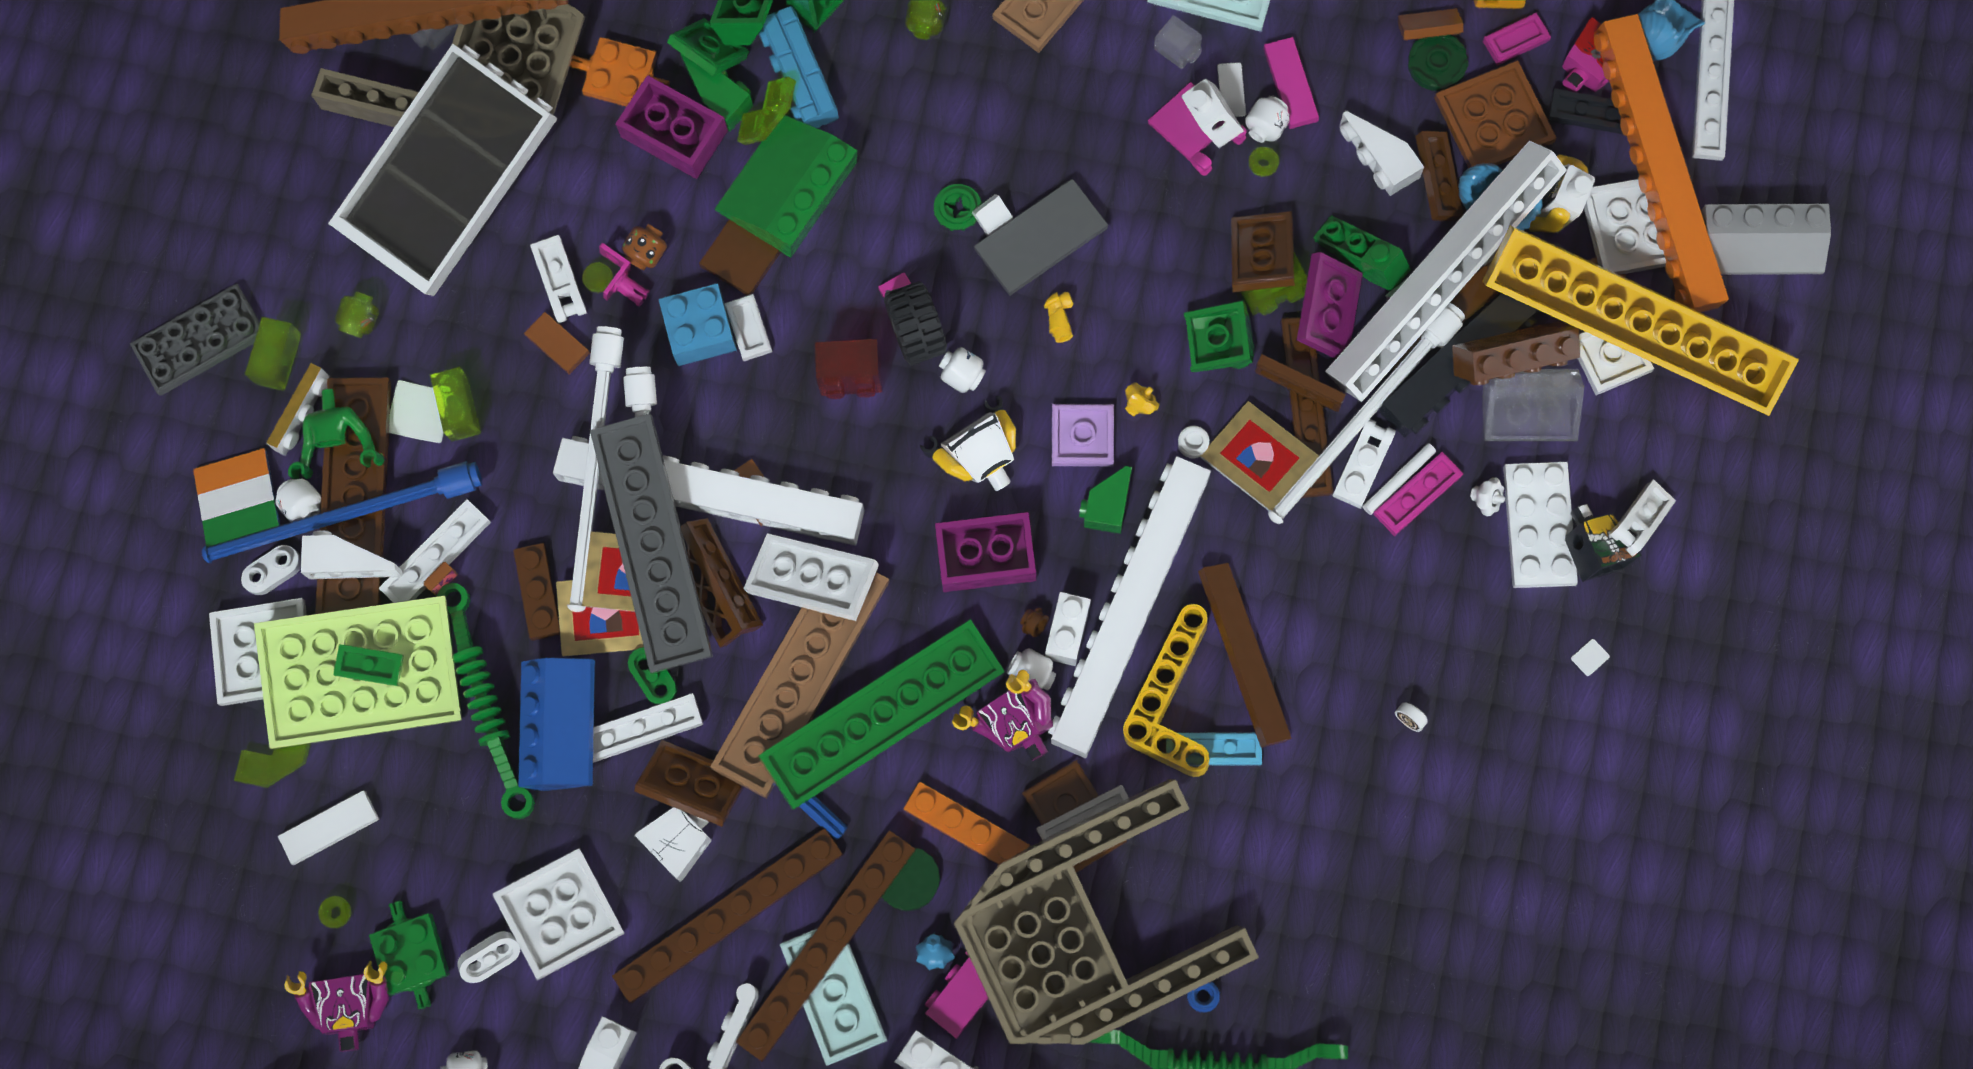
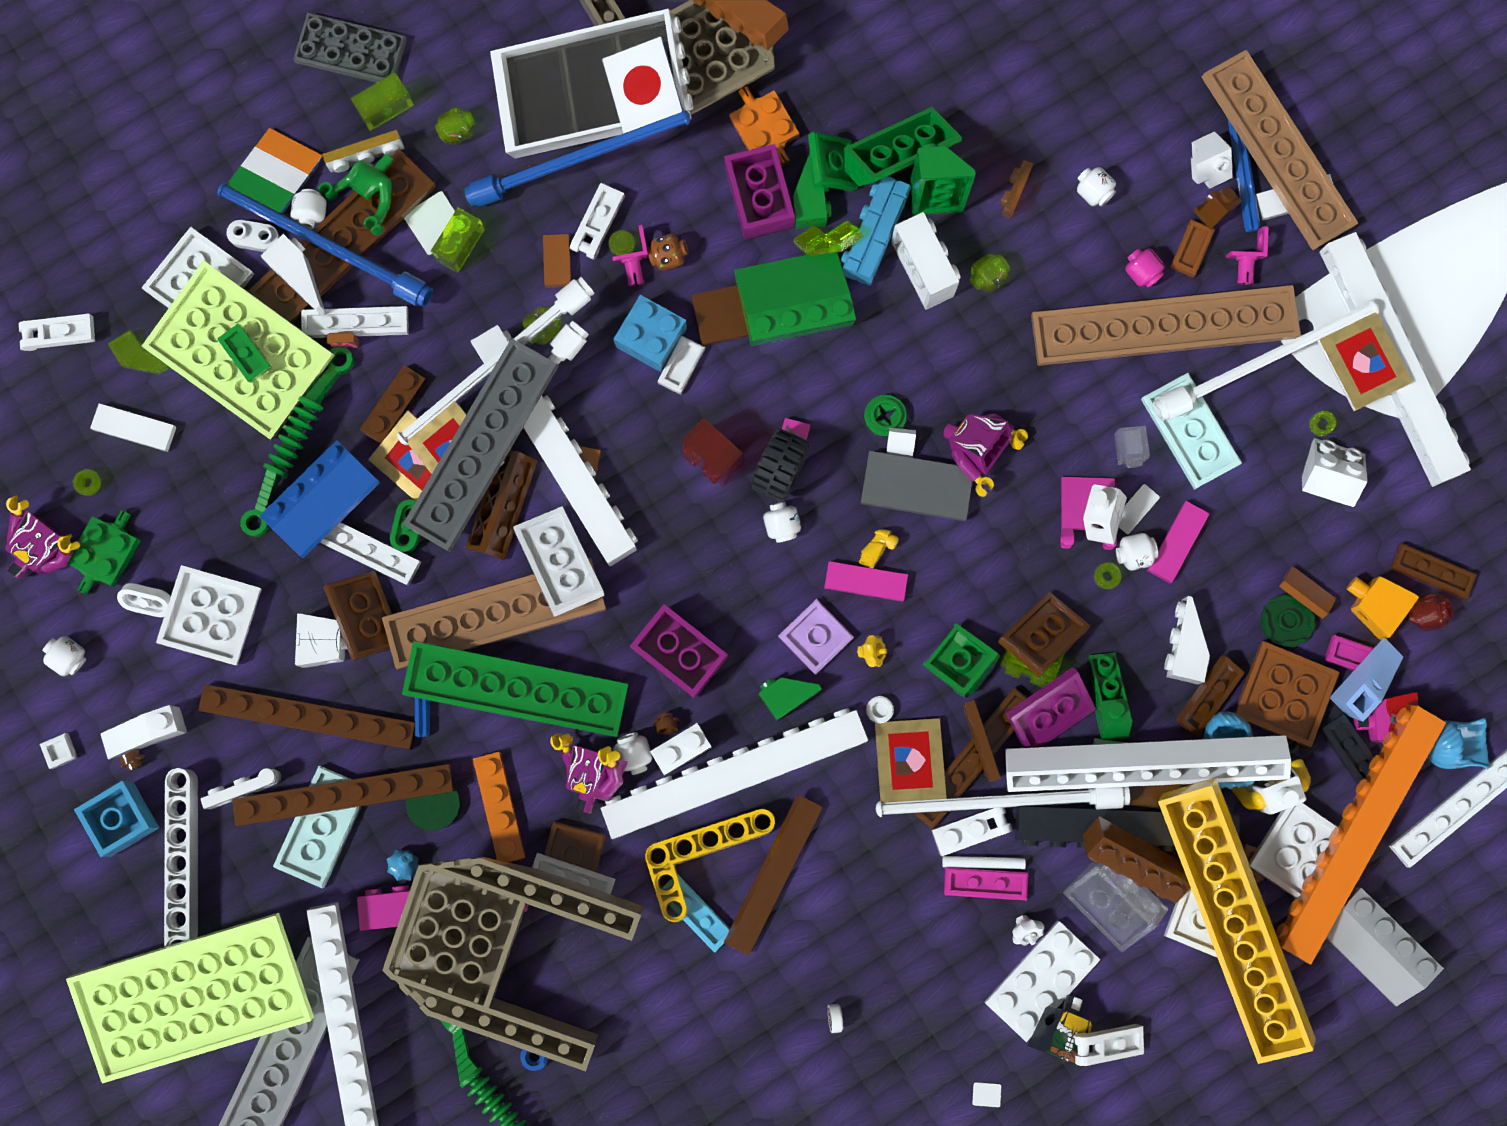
camera: 40 degrees right, 5 degrees up
torso [920,396,1016,491] -> none
none -> white plate [19,314,95,351]
none -> flag [465,37,690,207]
none -> clear neon green head [522,306,562,345]
none -> dark pink tile [824,561,908,602]
none -> white brick [891,212,960,310]
none -> magenta torso [944,413,1028,497]
none -> light blue slope [1330,638,1403,722]

